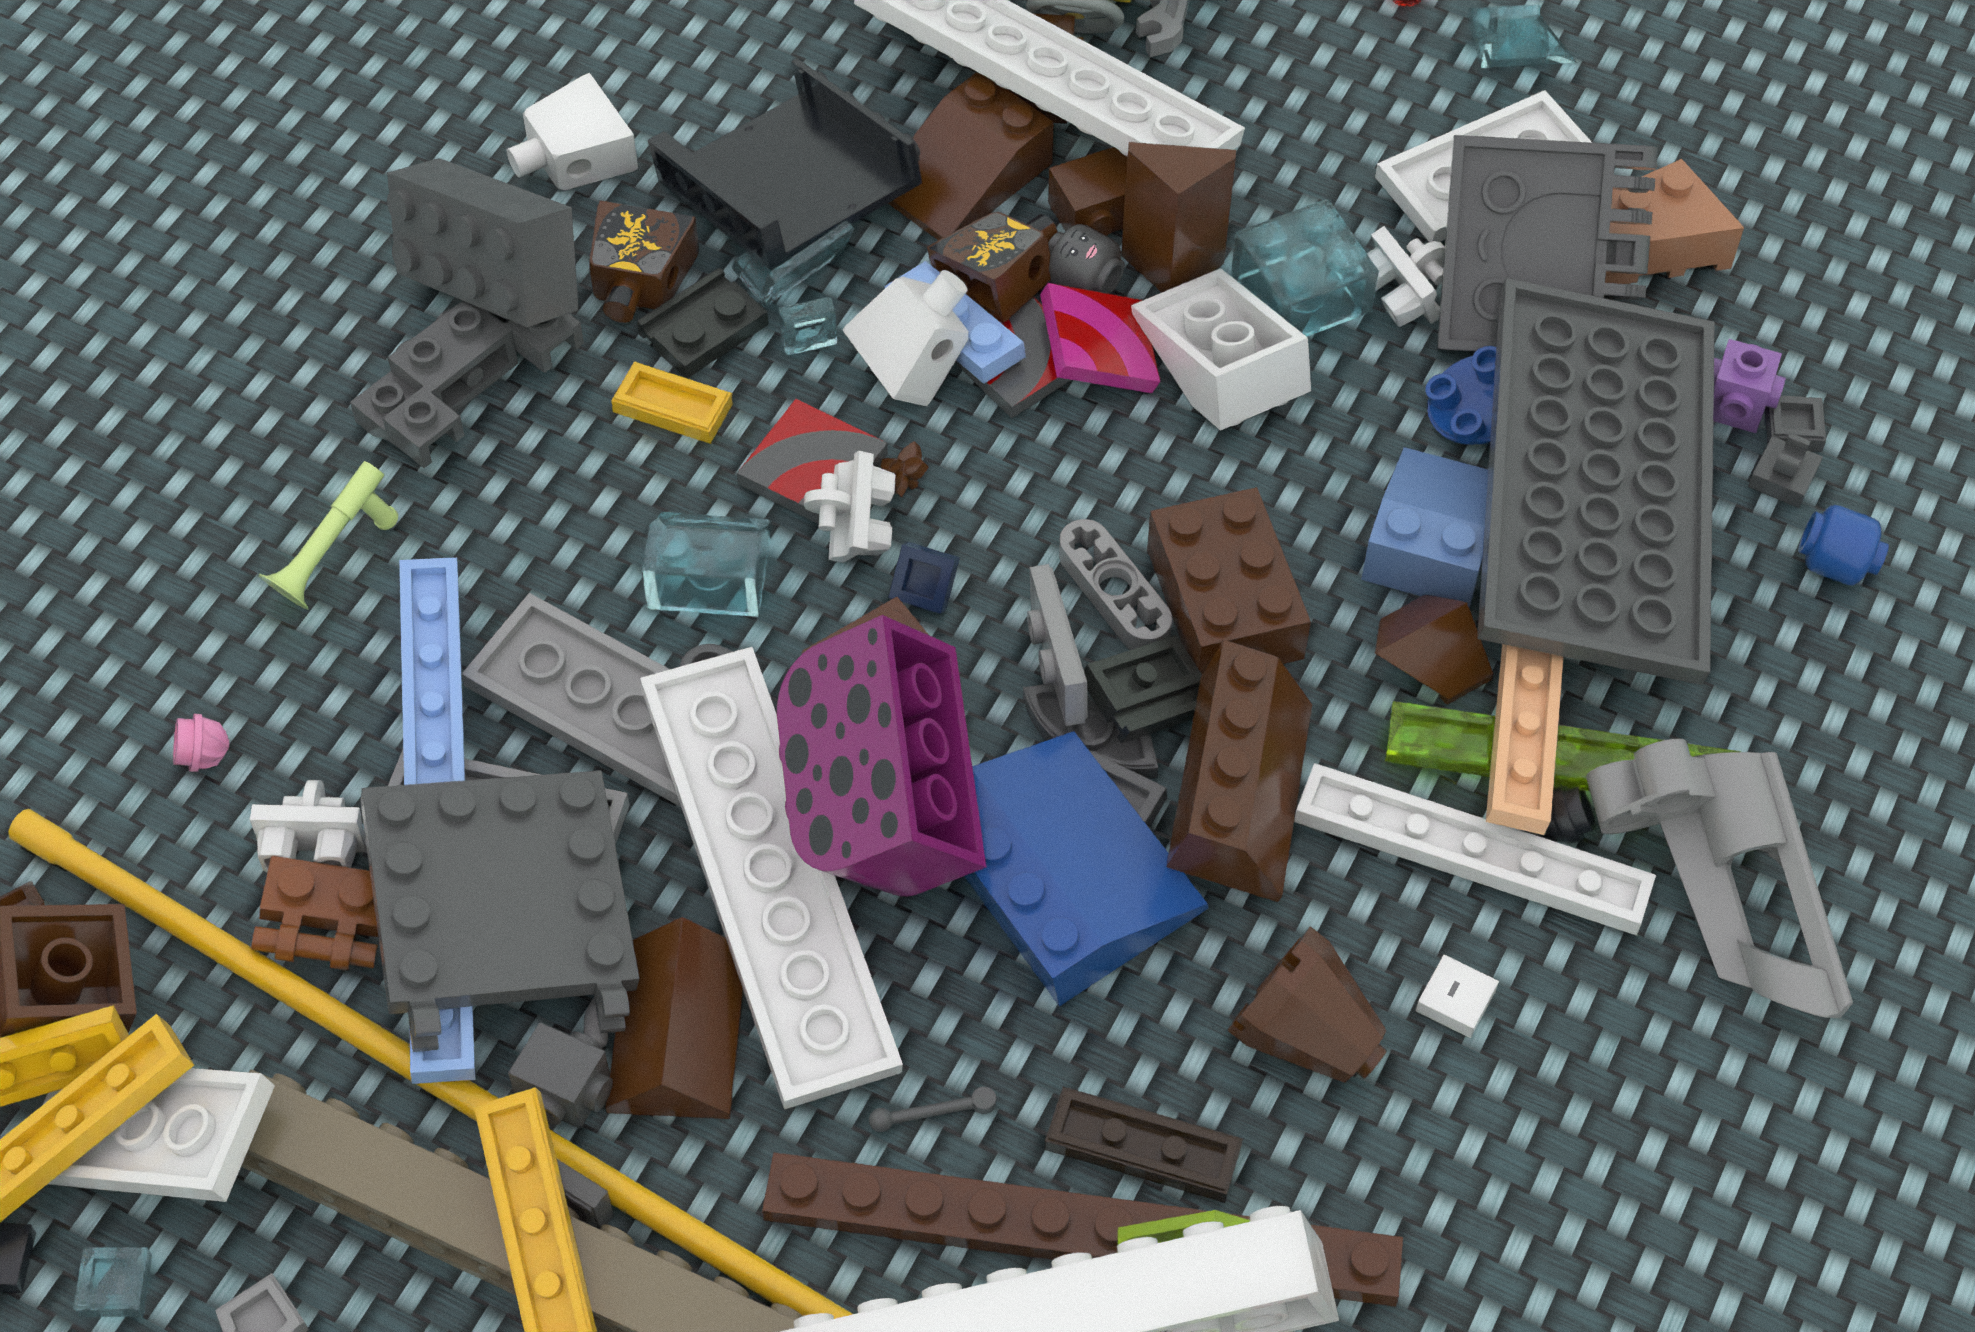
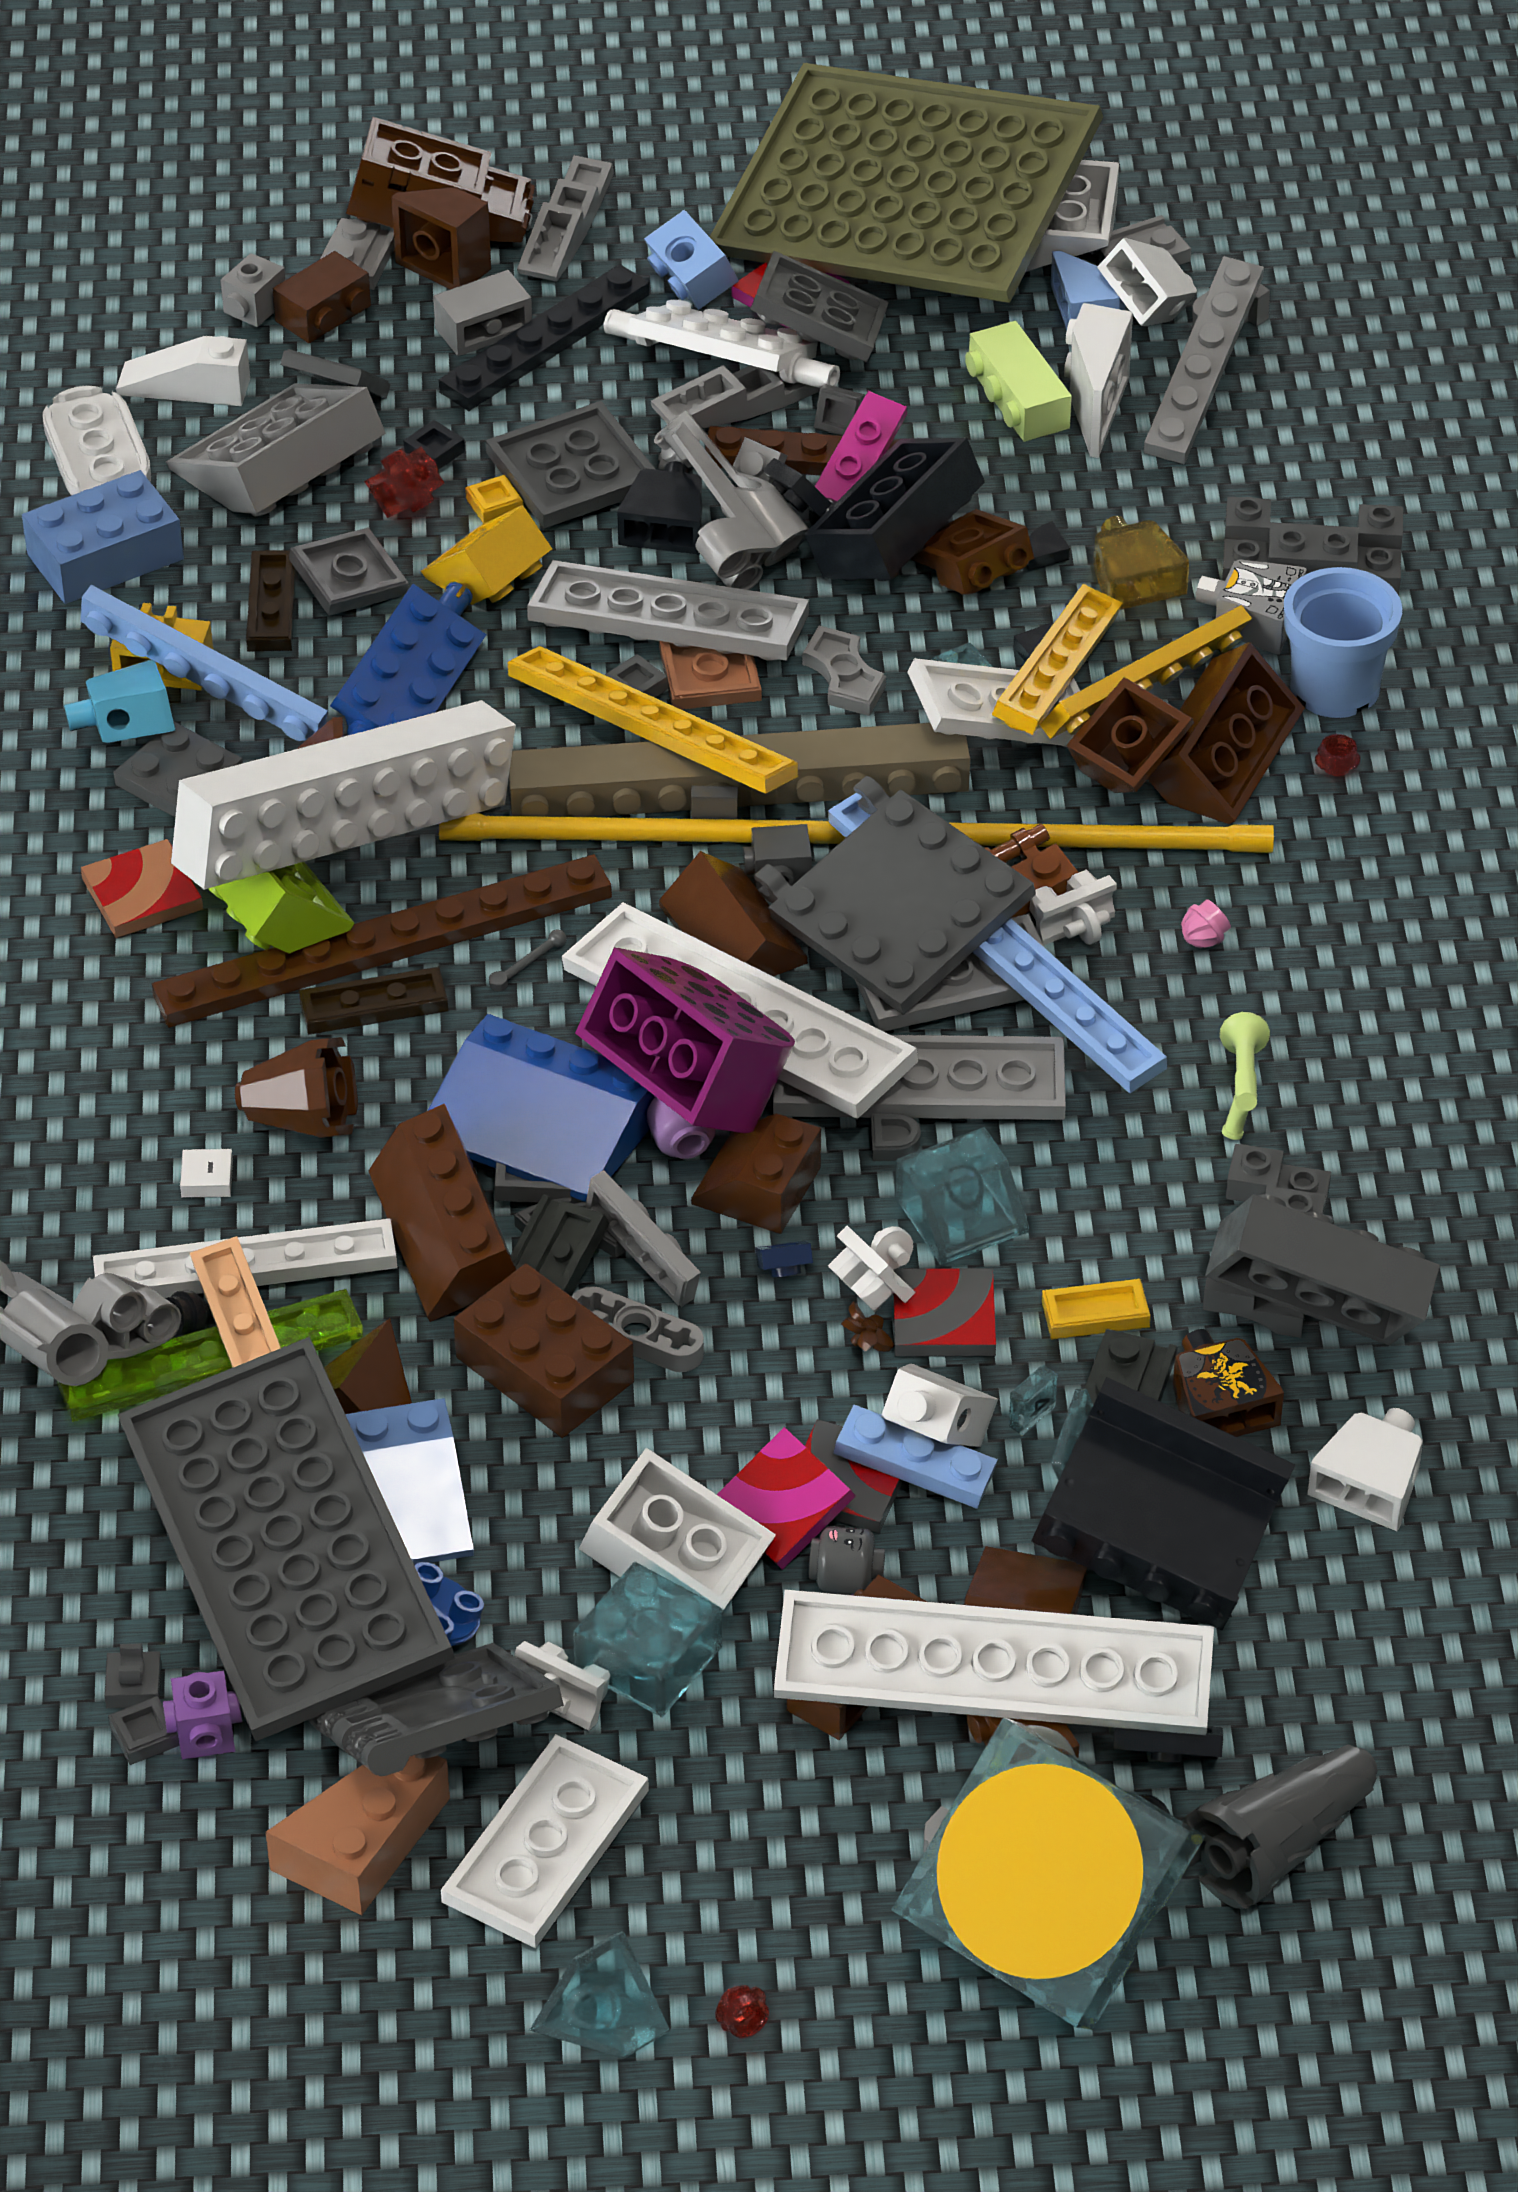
camera: 150 degrees right, 10 degrees down
reddish brown torso [927,212,1058,323] -> none
reddish brown slope [1121,142,1236,293] -> none
blue head [1798,505,1889,586] -> none

